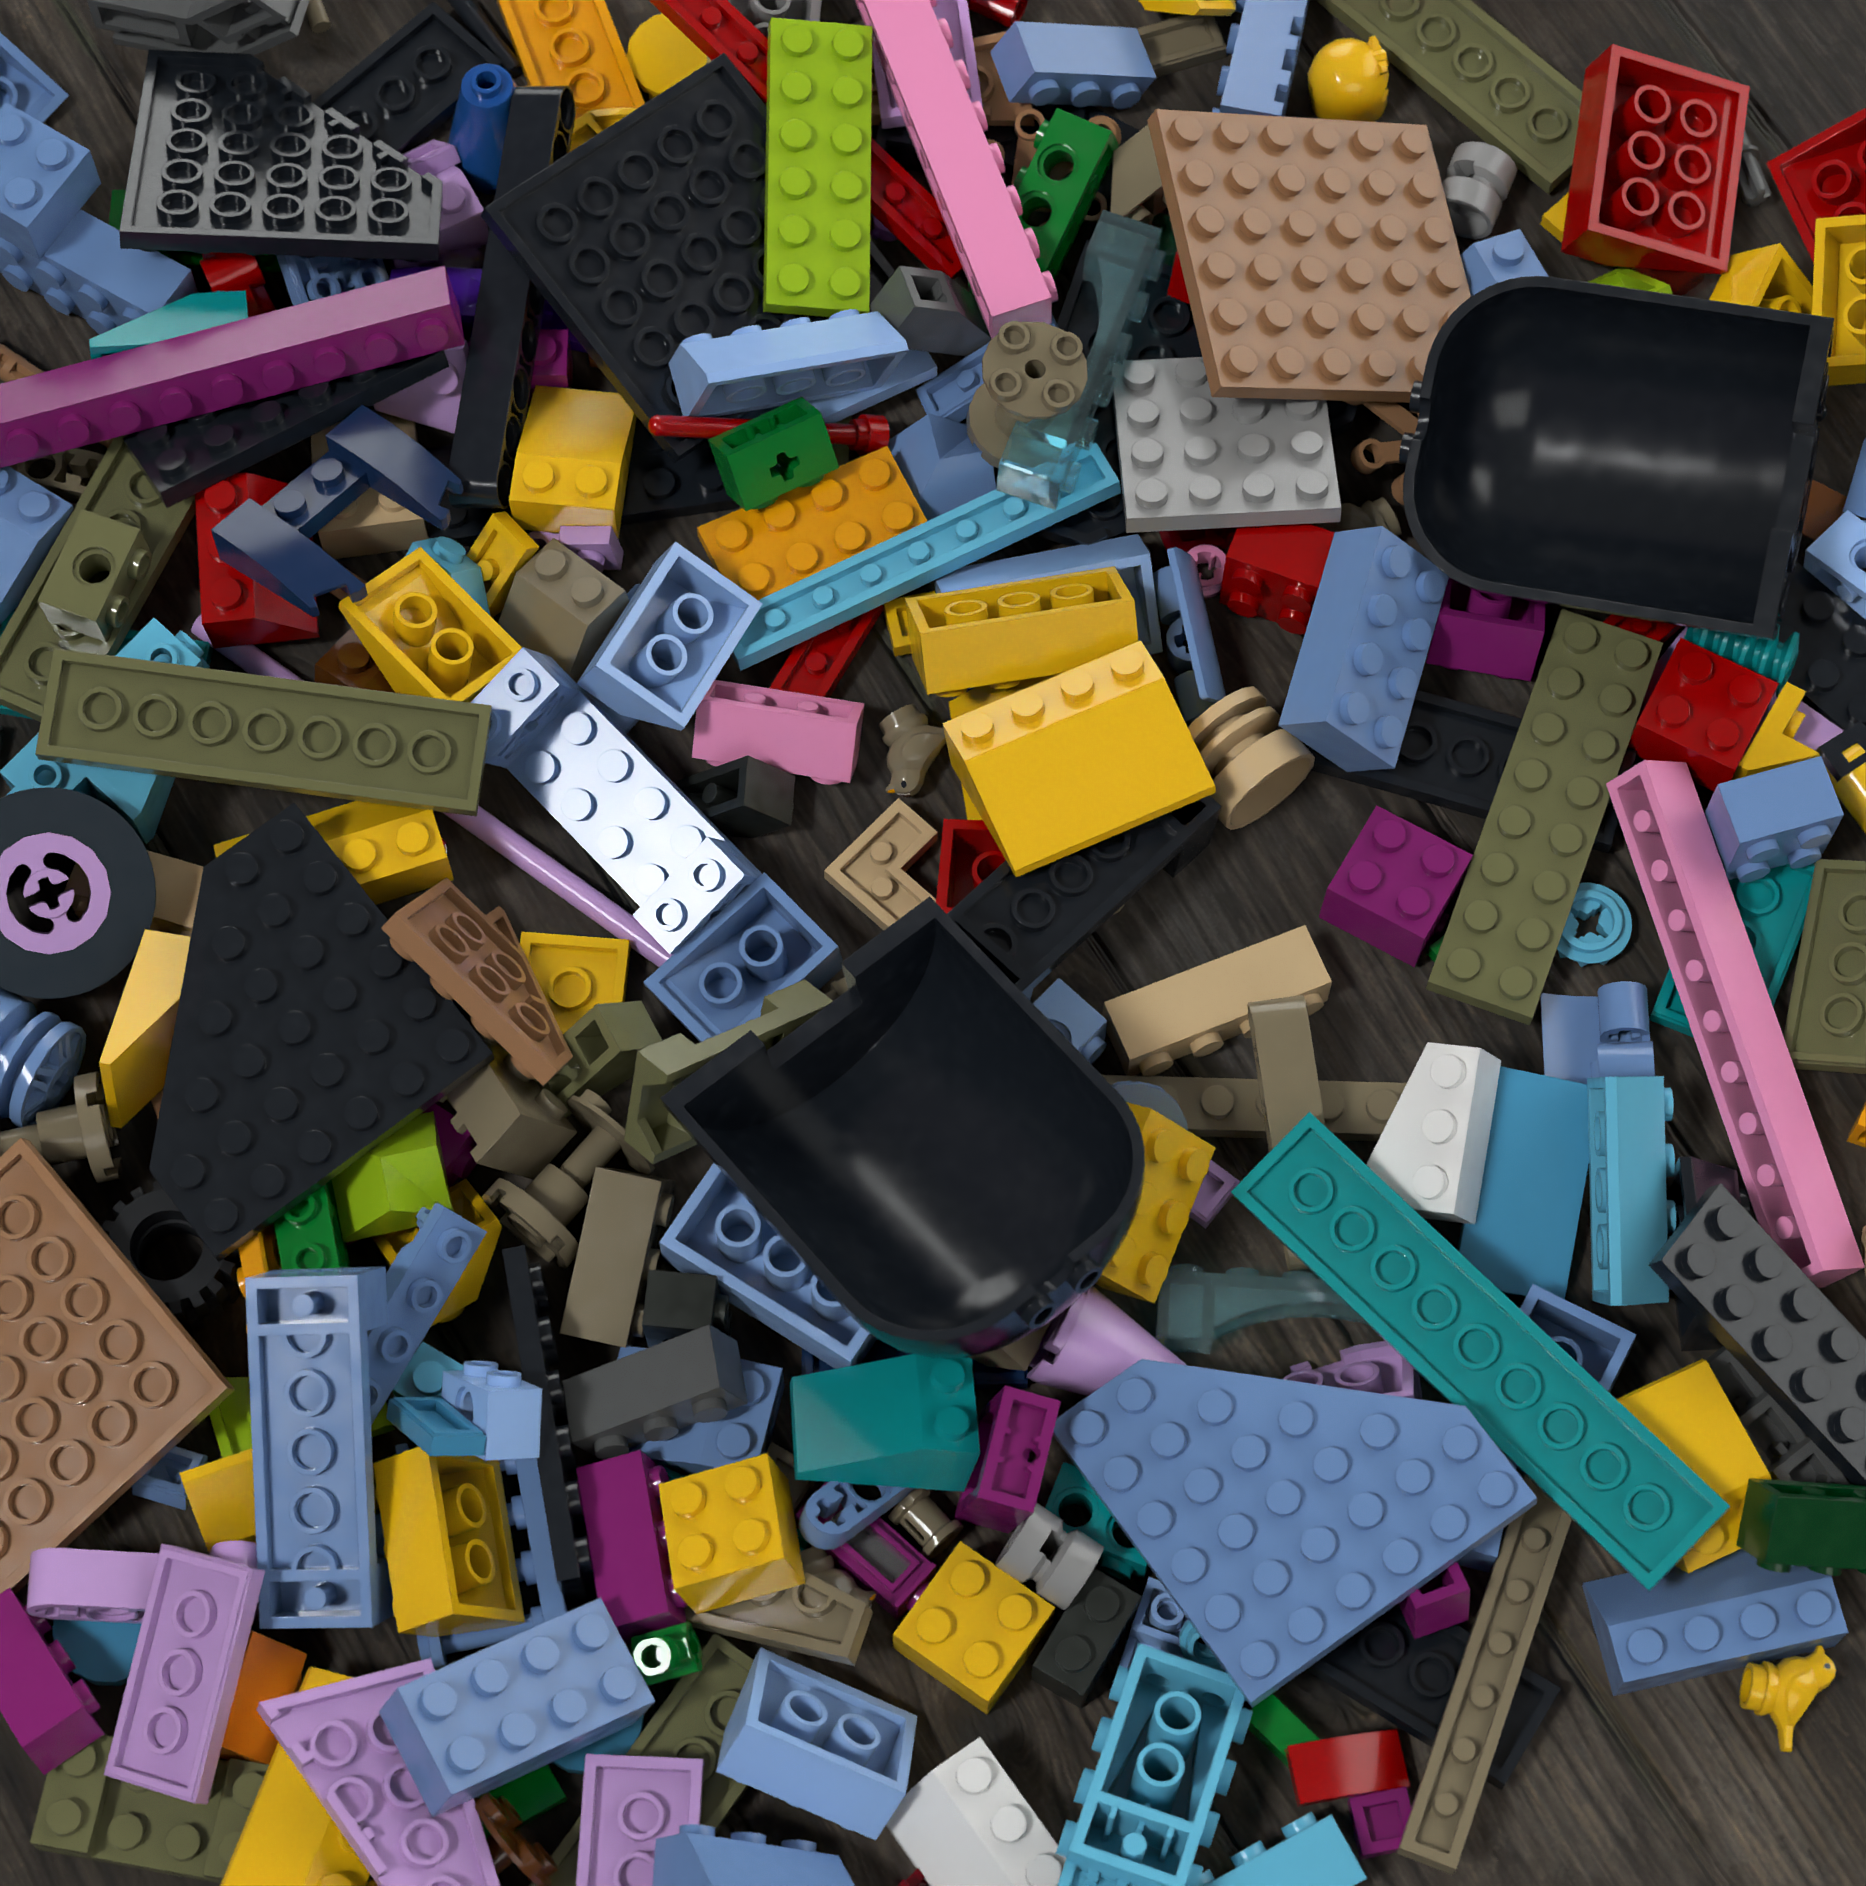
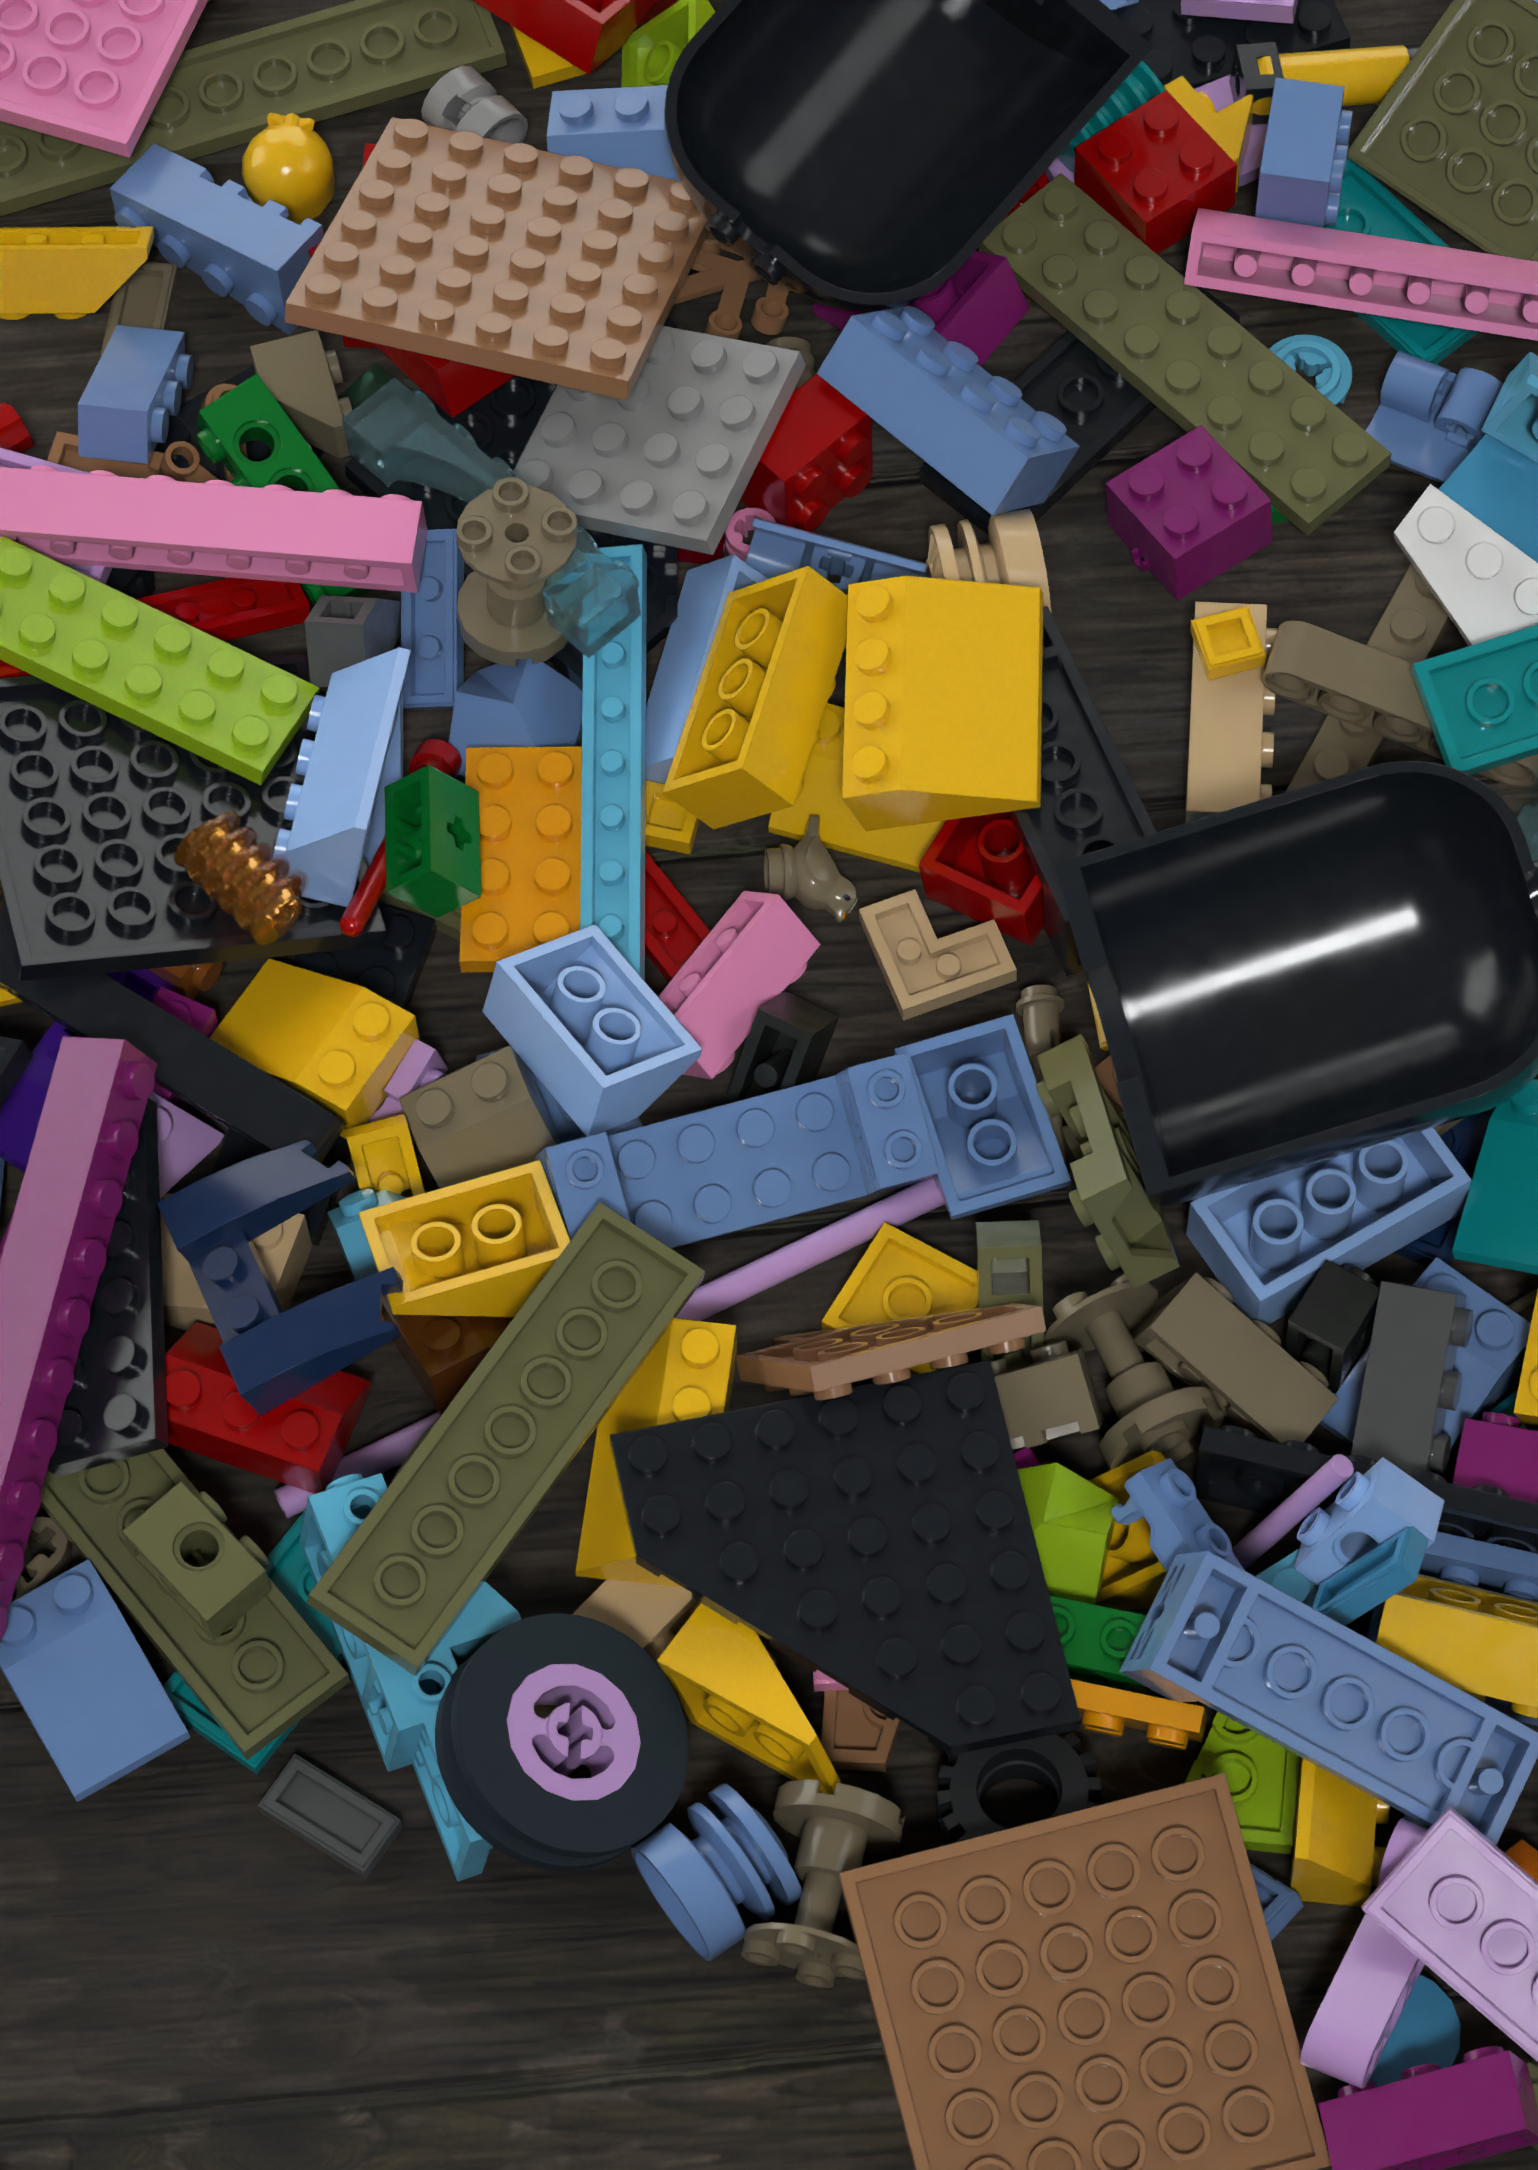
camera: 60 degrees left, 5 degrees down
none -> clear orange piece [173,811,306,945]
none -> yellow tile [1190,606,1266,681]
none -> lavender bar [1232,1454,1354,1569]

